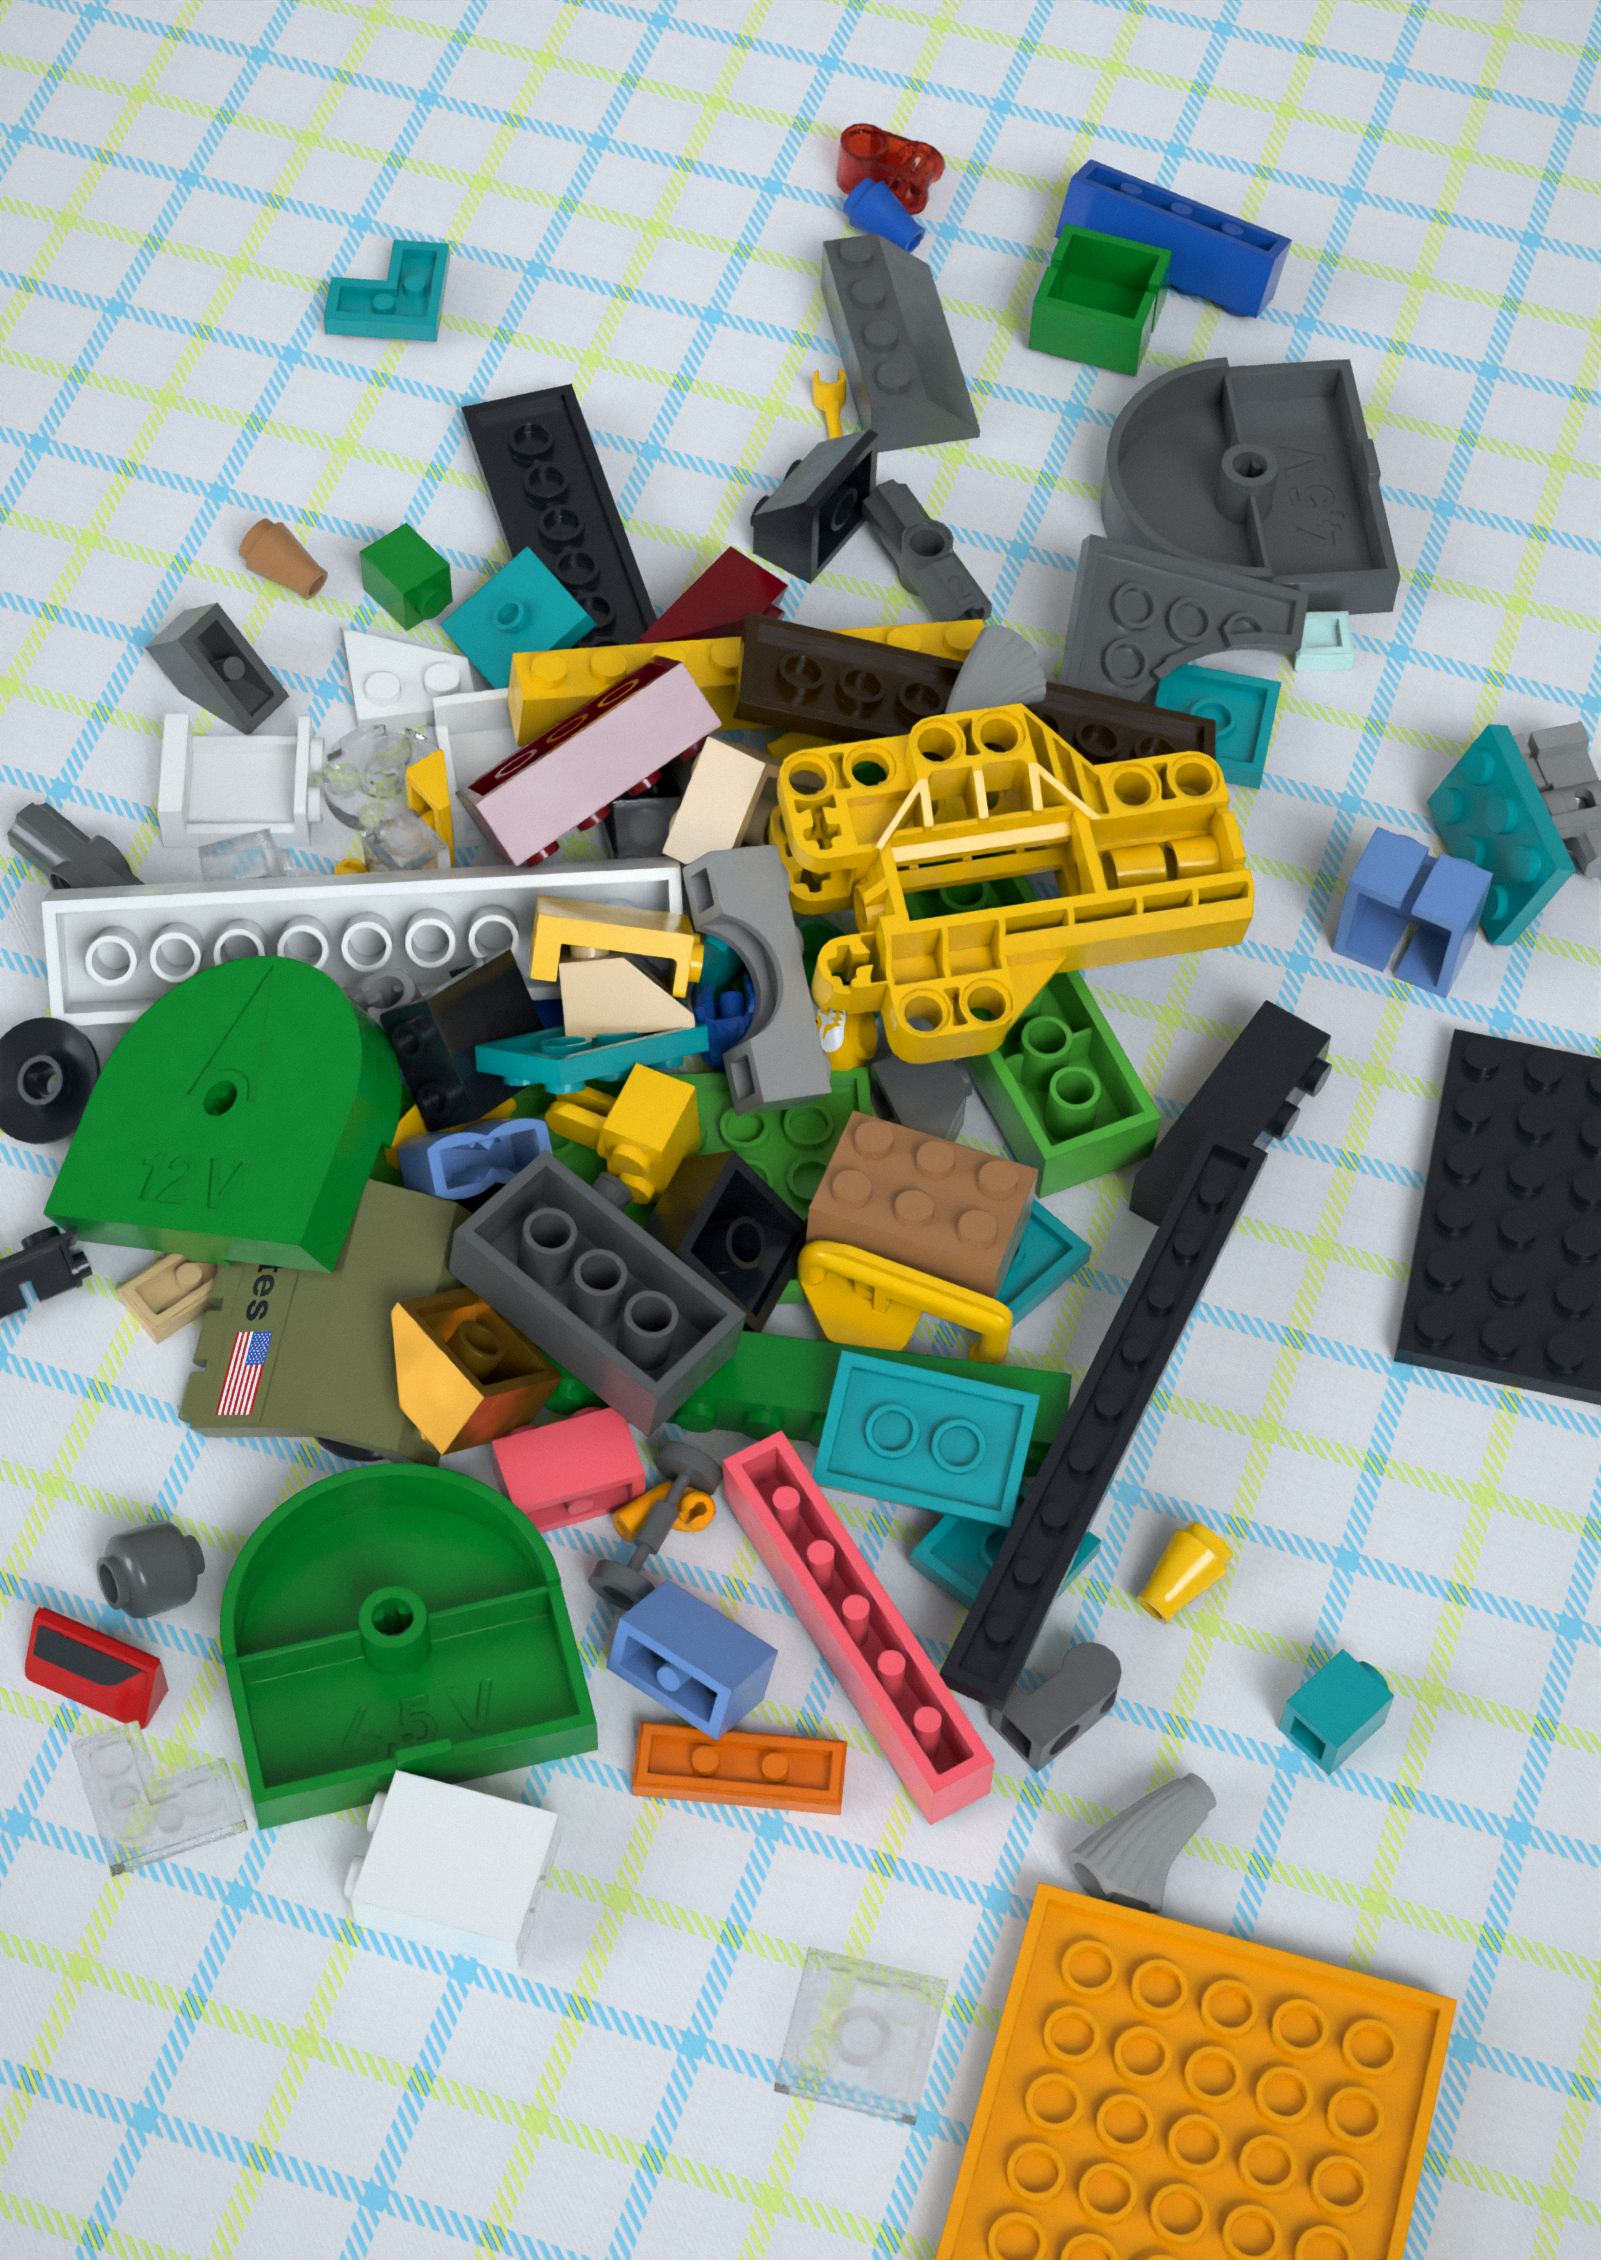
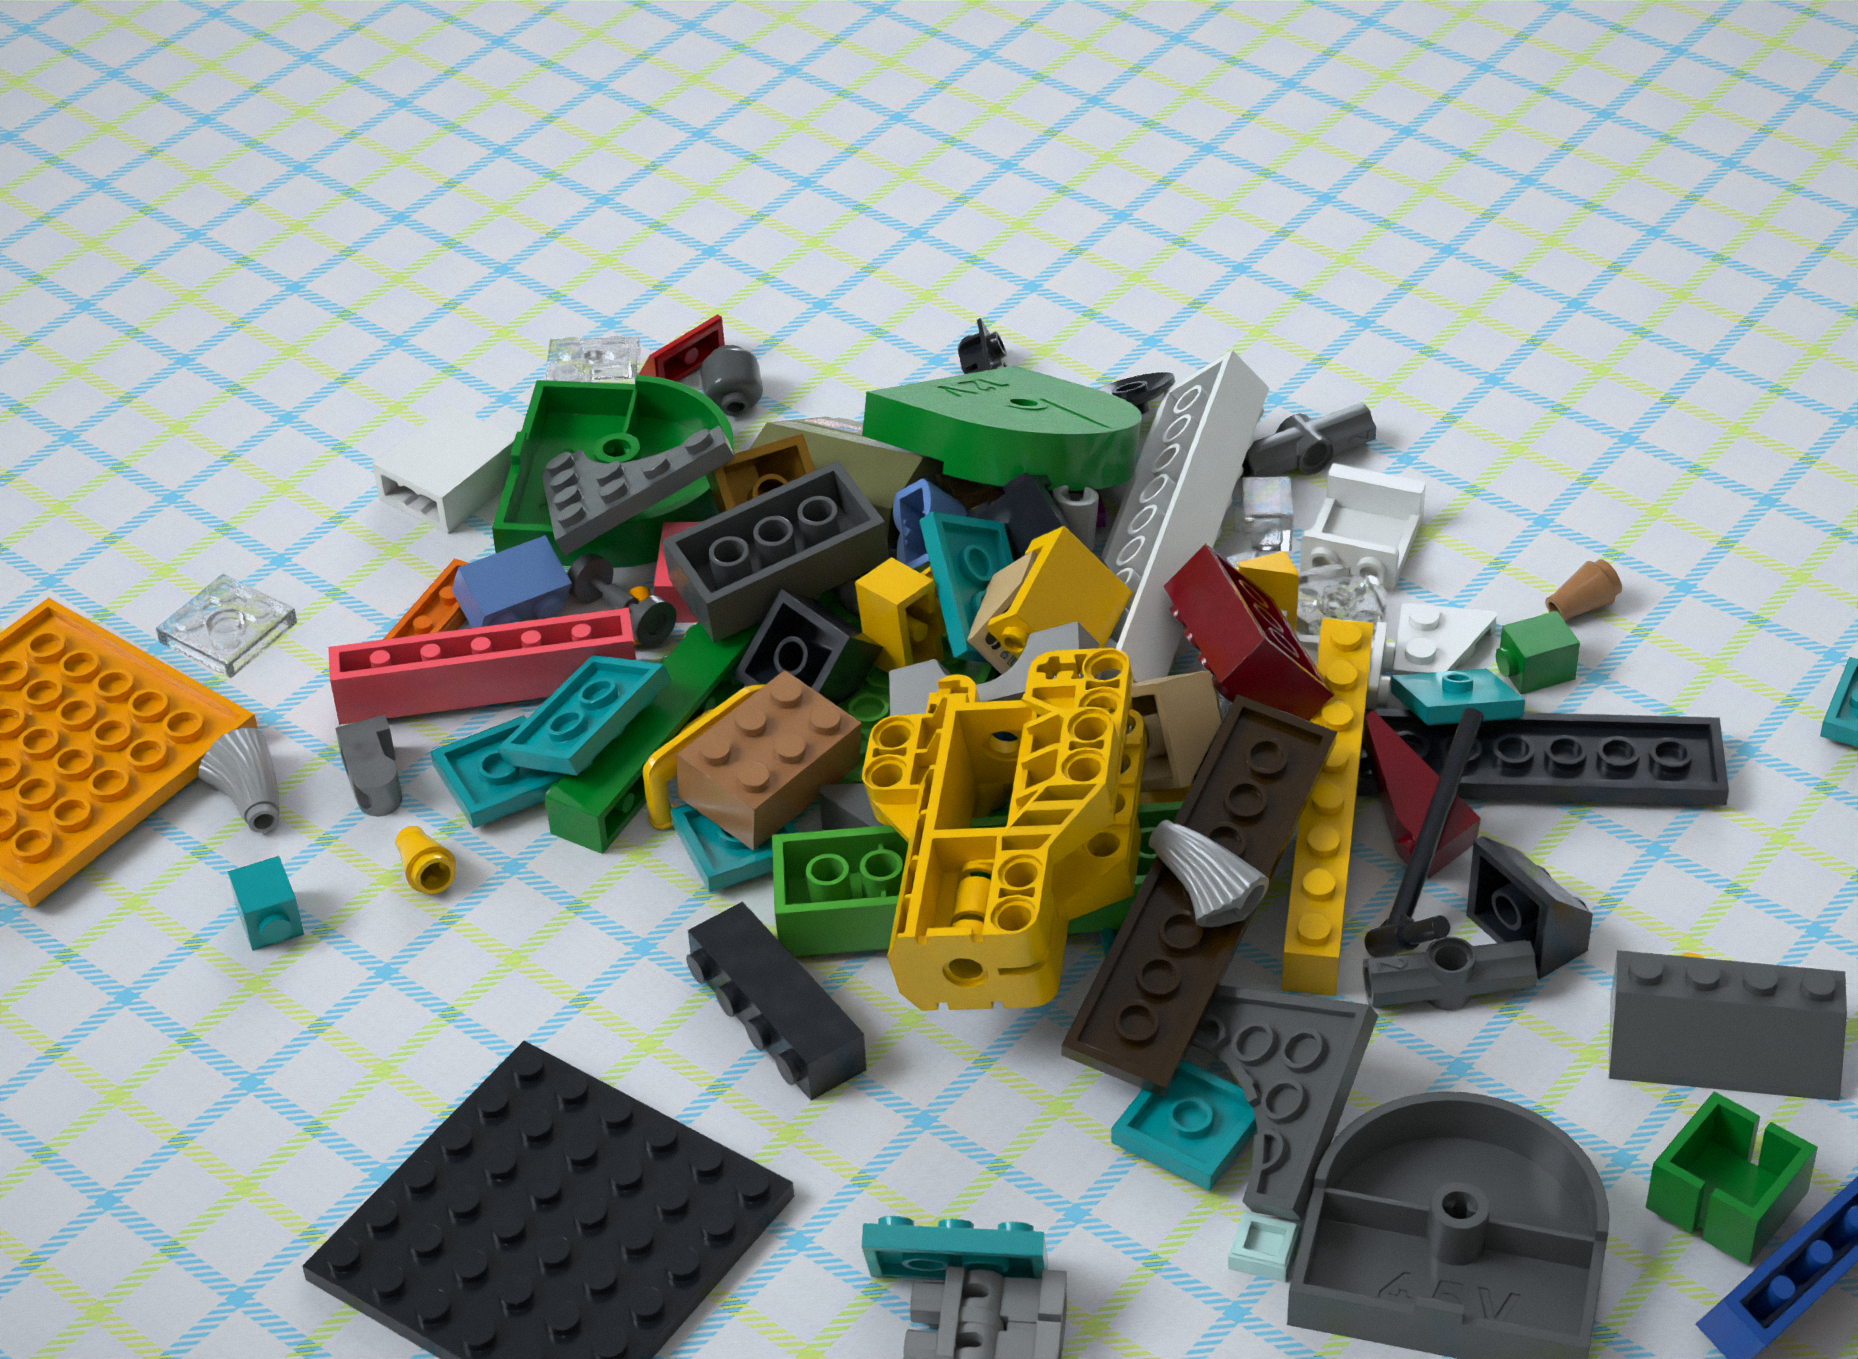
camera: 115 degrees right, 15 degrees down
dark grey slope [145,603,289,735] -> none
black plate [939,1129,1267,1712] -> none
medium blue piece [1332,826,1493,999] -> none
none -> dark grey plate [541,426,735,556]
none -> black bar [1364,708,1484,958]

